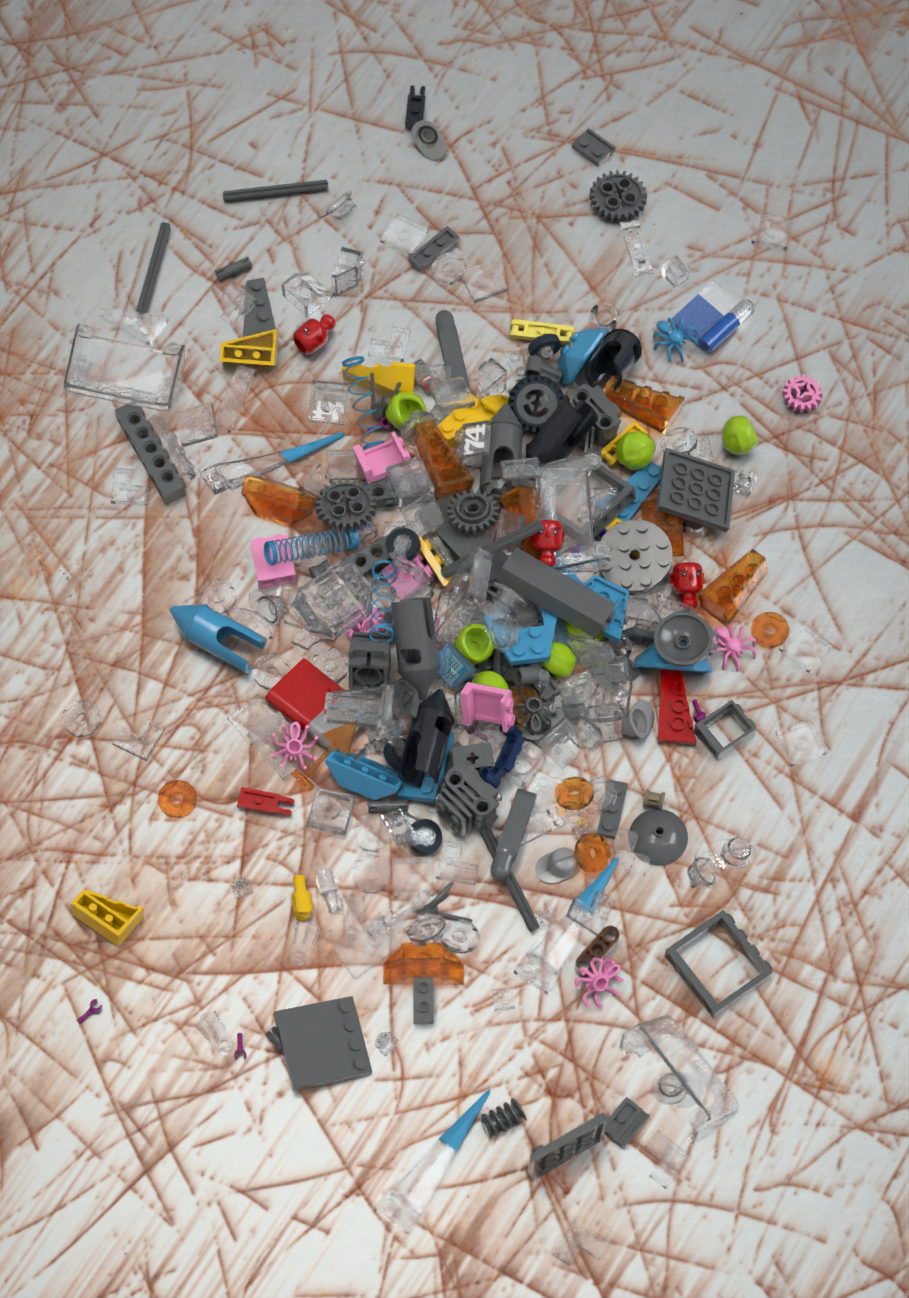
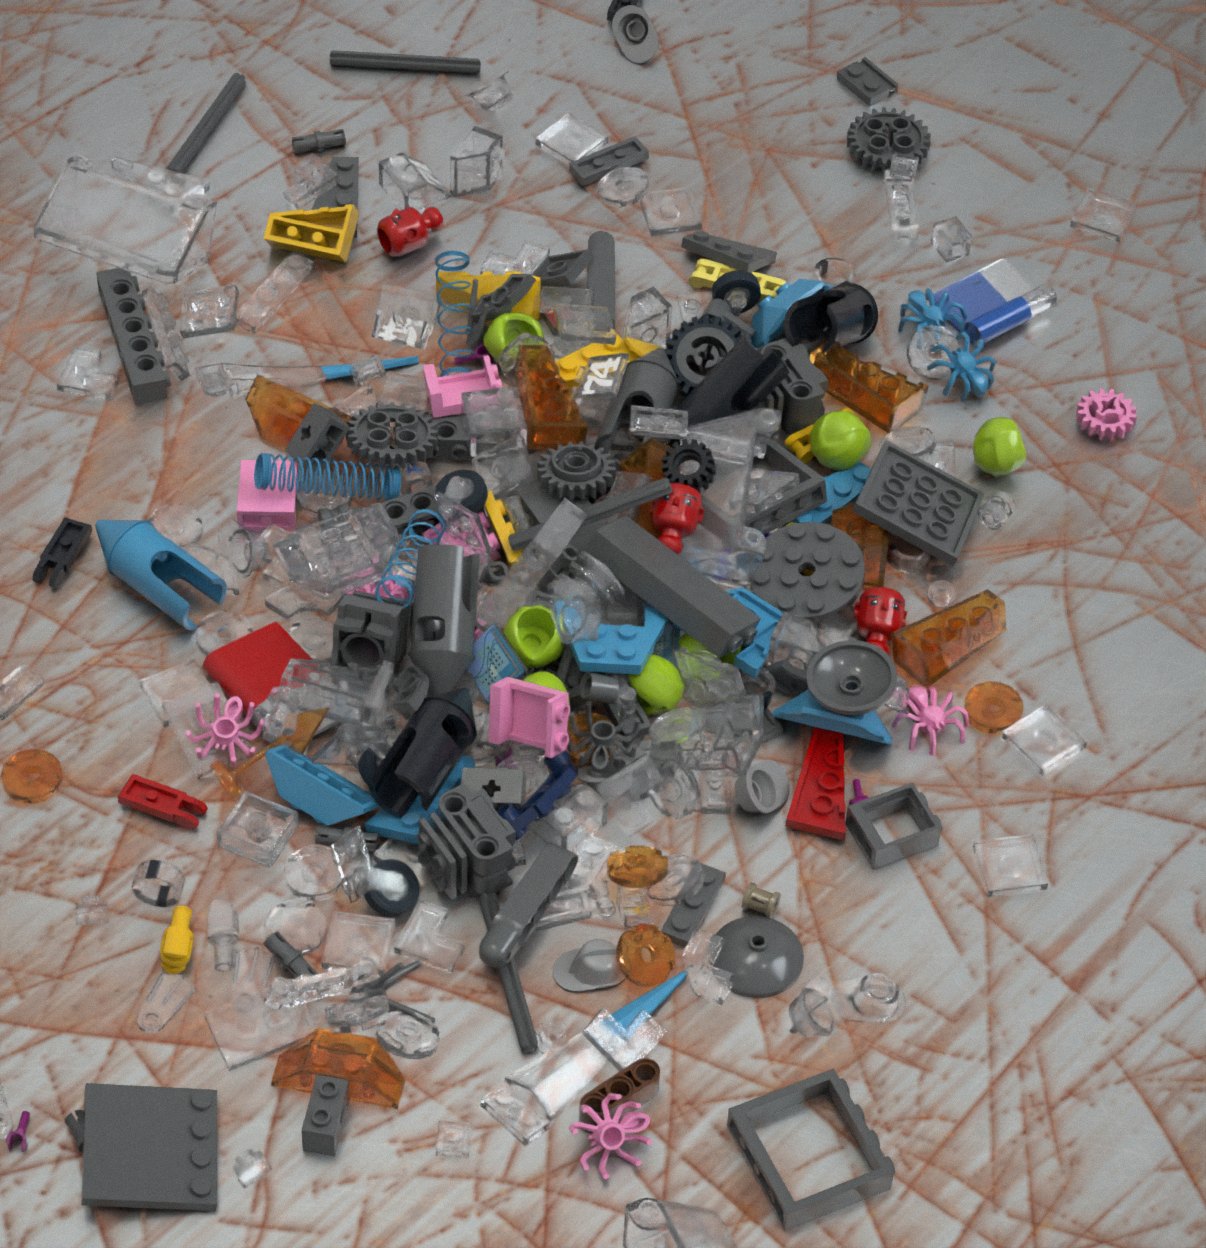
camera: 10 degrees right, 15 degrees down
none -> black hinge [32,517,92,589]
none -> clear piece [131,860,185,907]
none -> clear rock [256,686,300,743]
none -> dark grey pin [263,931,321,990]
none -> dark grey brick [285,403,350,474]
none -> clear bush [350,354,385,387]
none -> dark grey tile [470,274,536,323]
none -> dark grey pin [480,561,508,587]
none -> dark grey tile [532,249,594,291]
none -> black tyre [661,439,716,493]
none -> dark grey wing [681,231,777,272]
none -> clear bush [889,153,919,181]
none -> clear tile [907,325,960,380]
none -> dark azure animal [927,331,997,402]
none -> clear plate [927,580,956,607]

